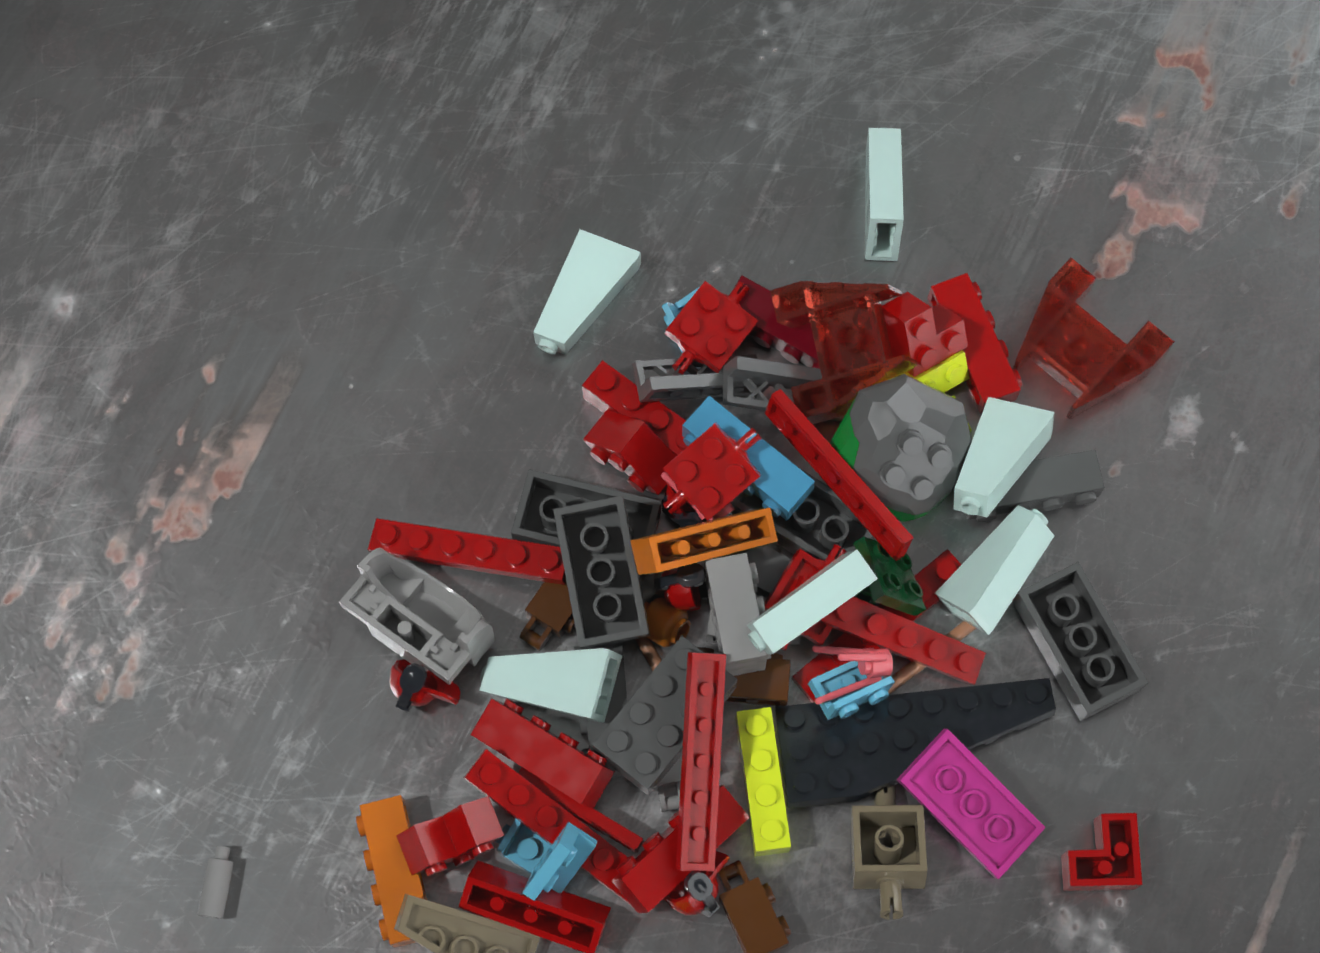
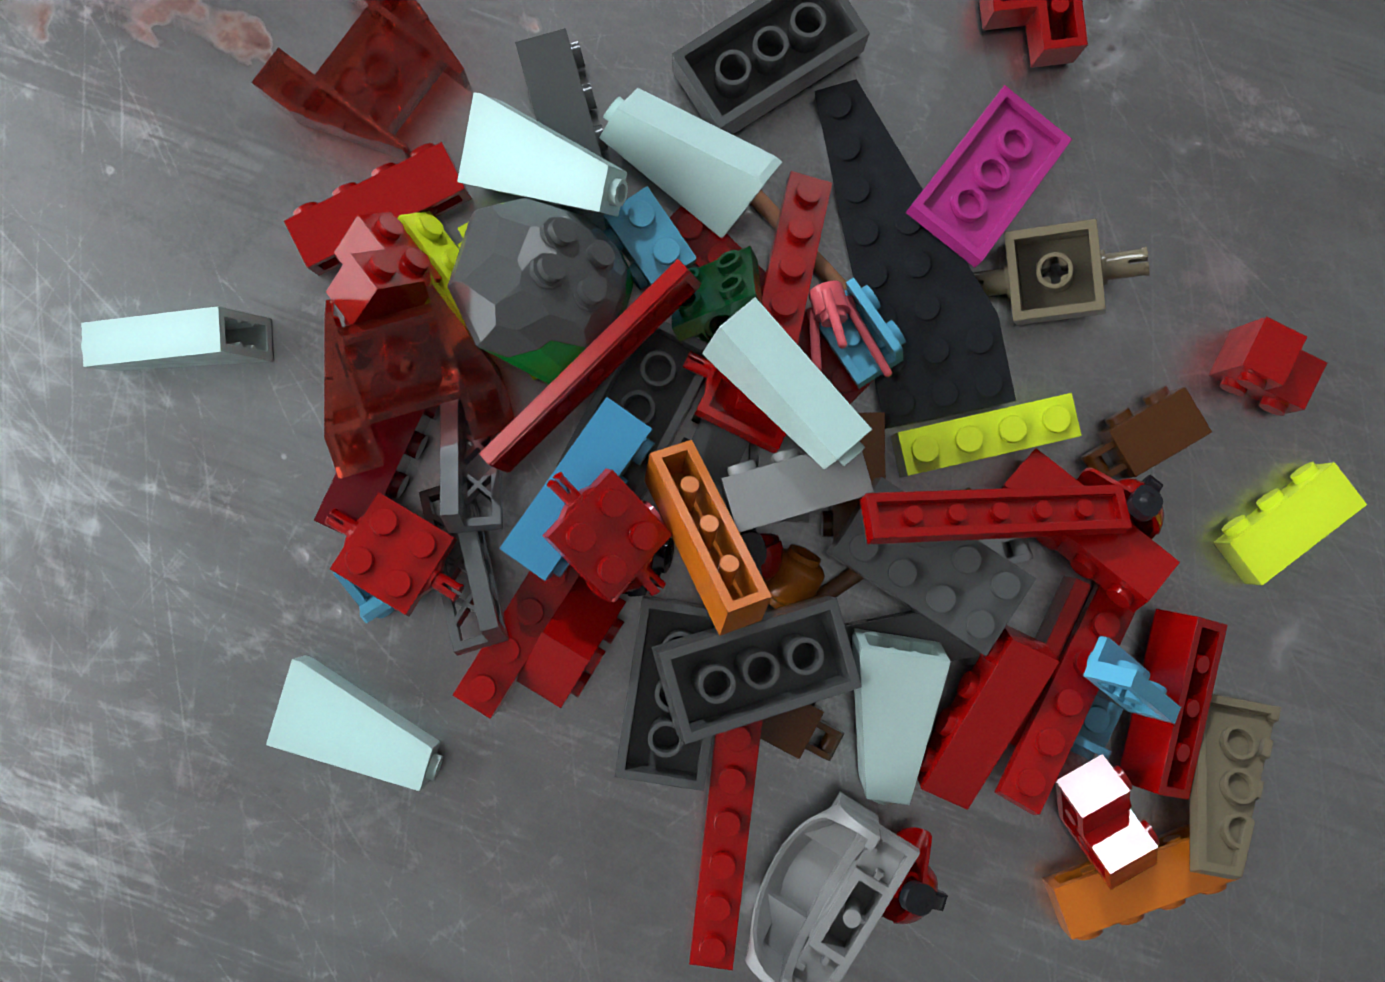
camera: 95 degrees left, 15 degrees up
none -> medium azure bracket [602,186,697,290]

